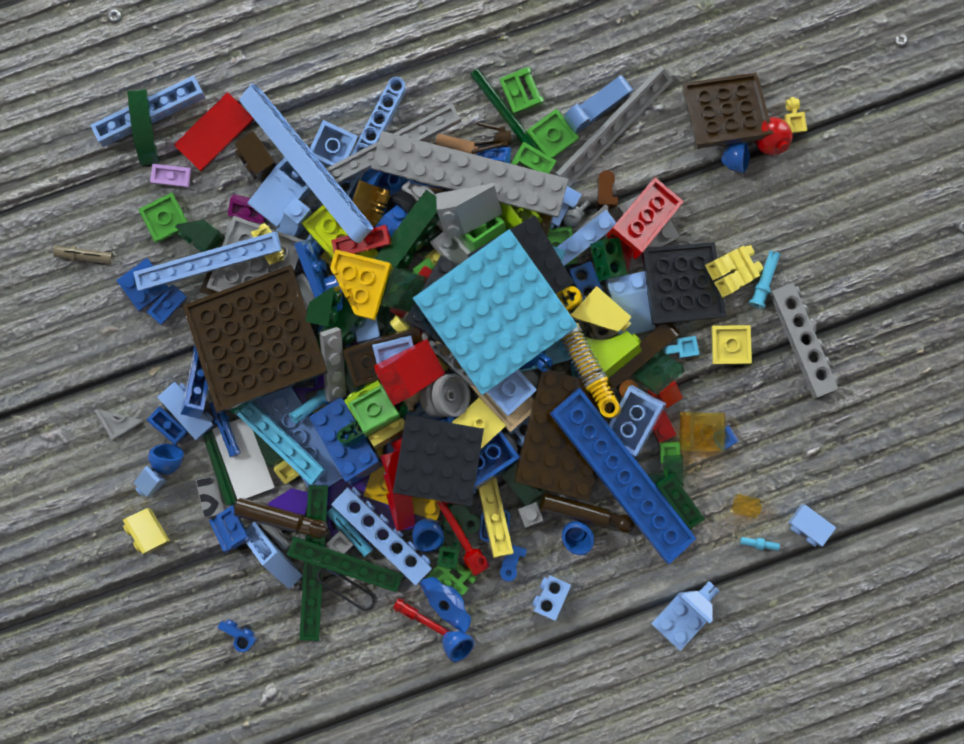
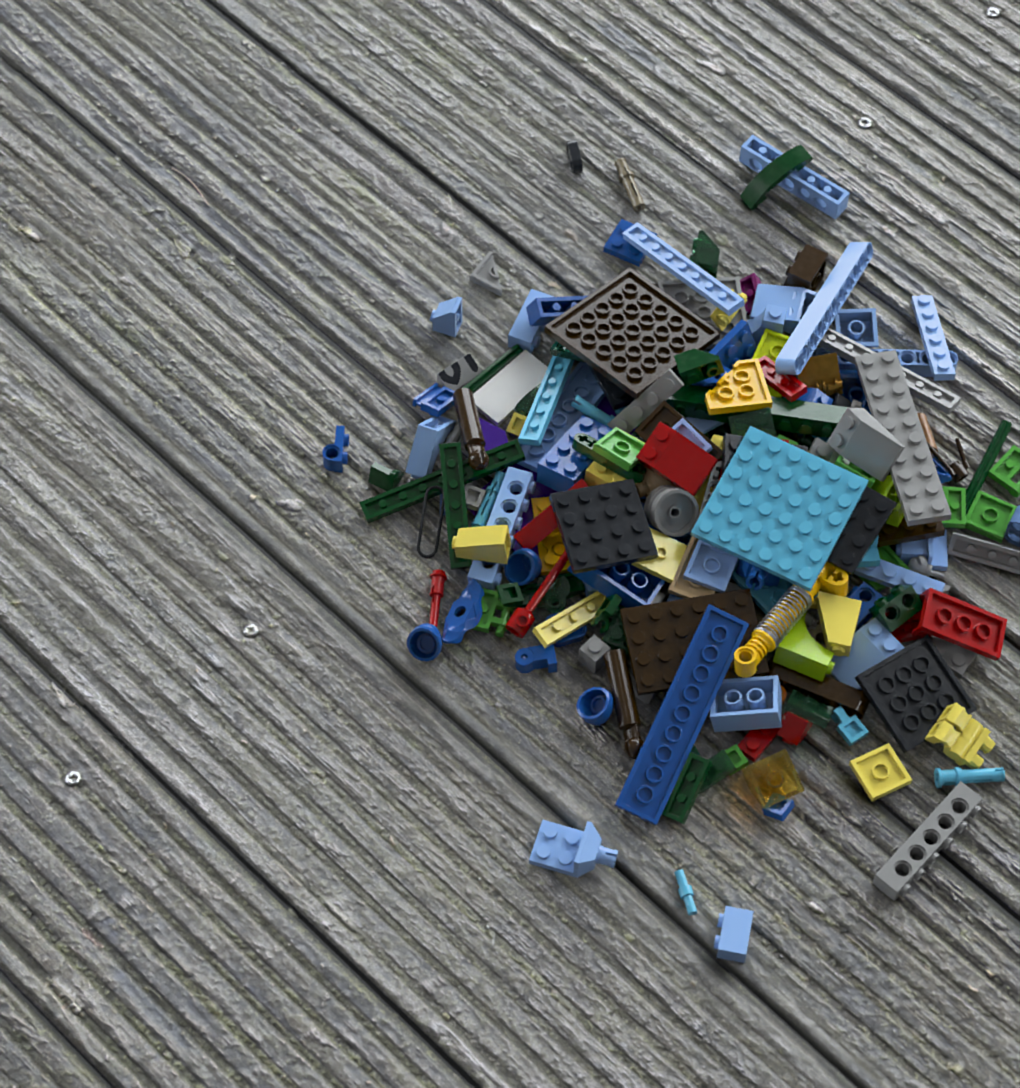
camera: 65 degrees right, 25 degrees down
light yellow slope [123,508,170,554] -> none
bright green plate [138,192,190,244] -> none
blue brick [146,406,188,446] -> none
blue plate [147,284,188,325] -> none
blue hat [148,443,184,475] -> none
lavender plate [150,164,191,188] -> none
red tile [174,92,255,172] -> none
blue pin [209,402,241,458] -> none
light blue brick [532,575,571,621] -> none
reddish brown leg [597,170,618,208] -> none
clear yellow brick [730,494,762,518] -> none
none -> dark green tile [368,462,404,491]
none -> light yellow slope [452,525,511,564]
none -> black beam [566,140,583,174]
none -> dark green plate [590,594,622,633]
none -> light blue plate [911,295,956,381]

